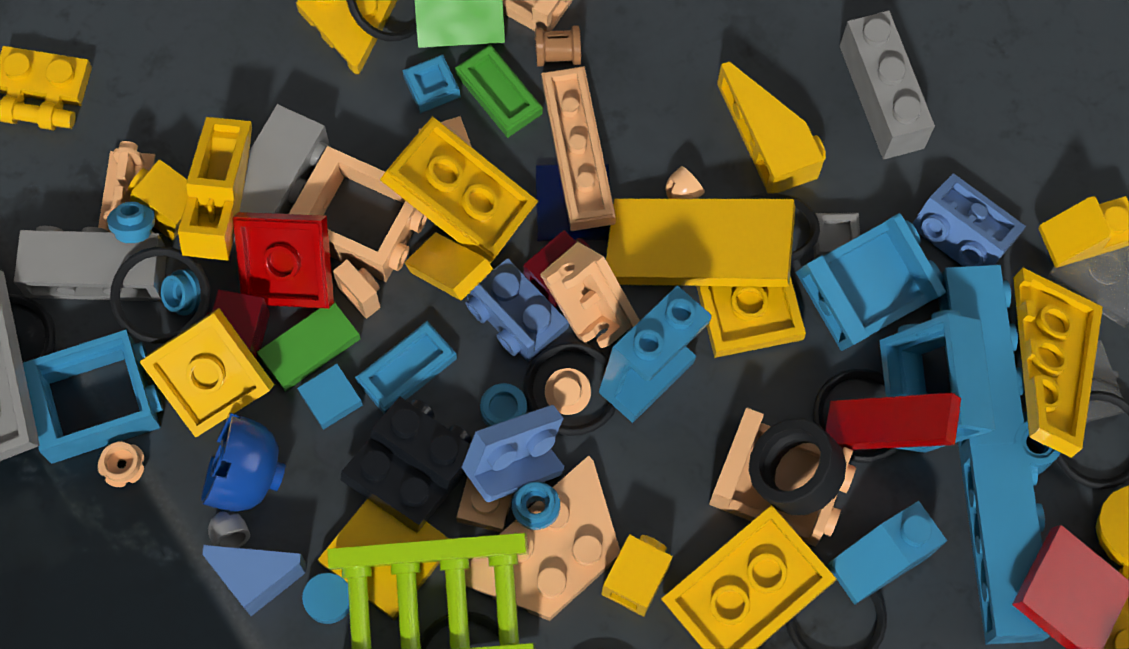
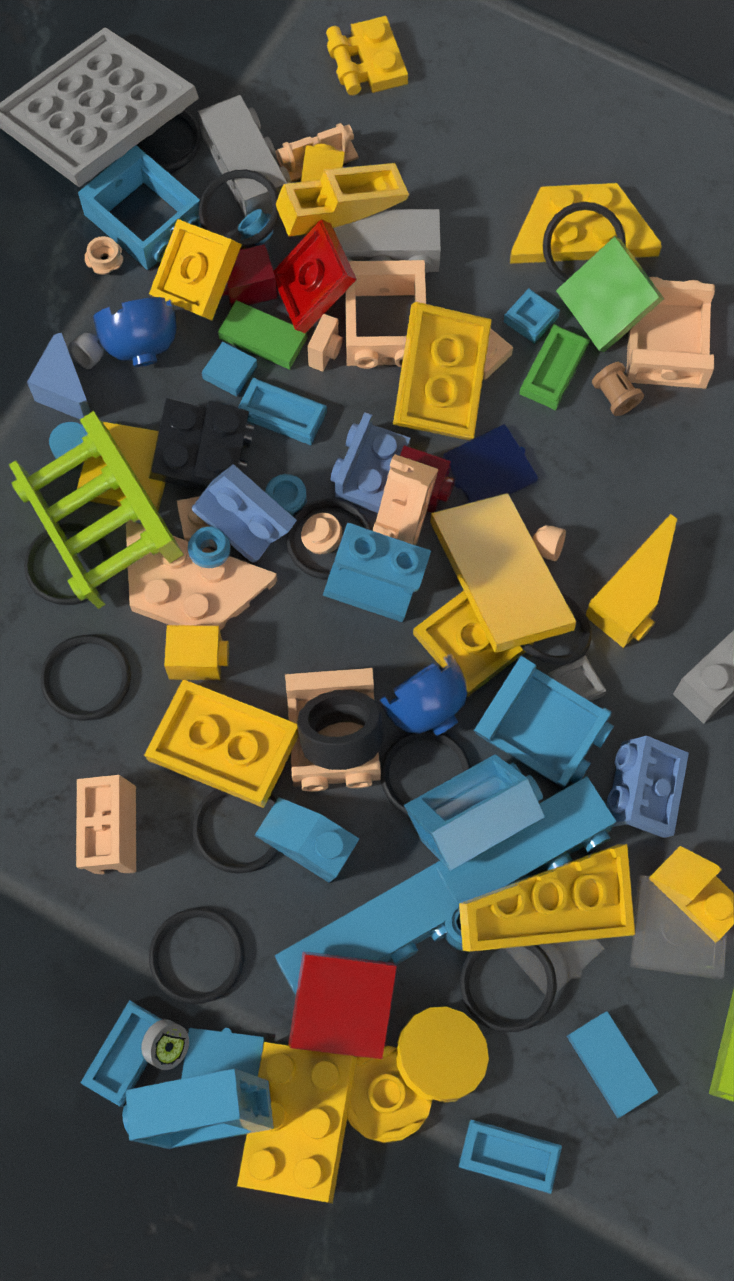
camera: 65 degrees right, 0 degrees up
dark azure plate [107,202,155,243] -> none
yellow tile [404,232,493,301] -> none
light nougat tile [541,66,615,231] -> none
red tile [826,393,961,450] -> none
none -> blue cylinder [377,654,468,736]

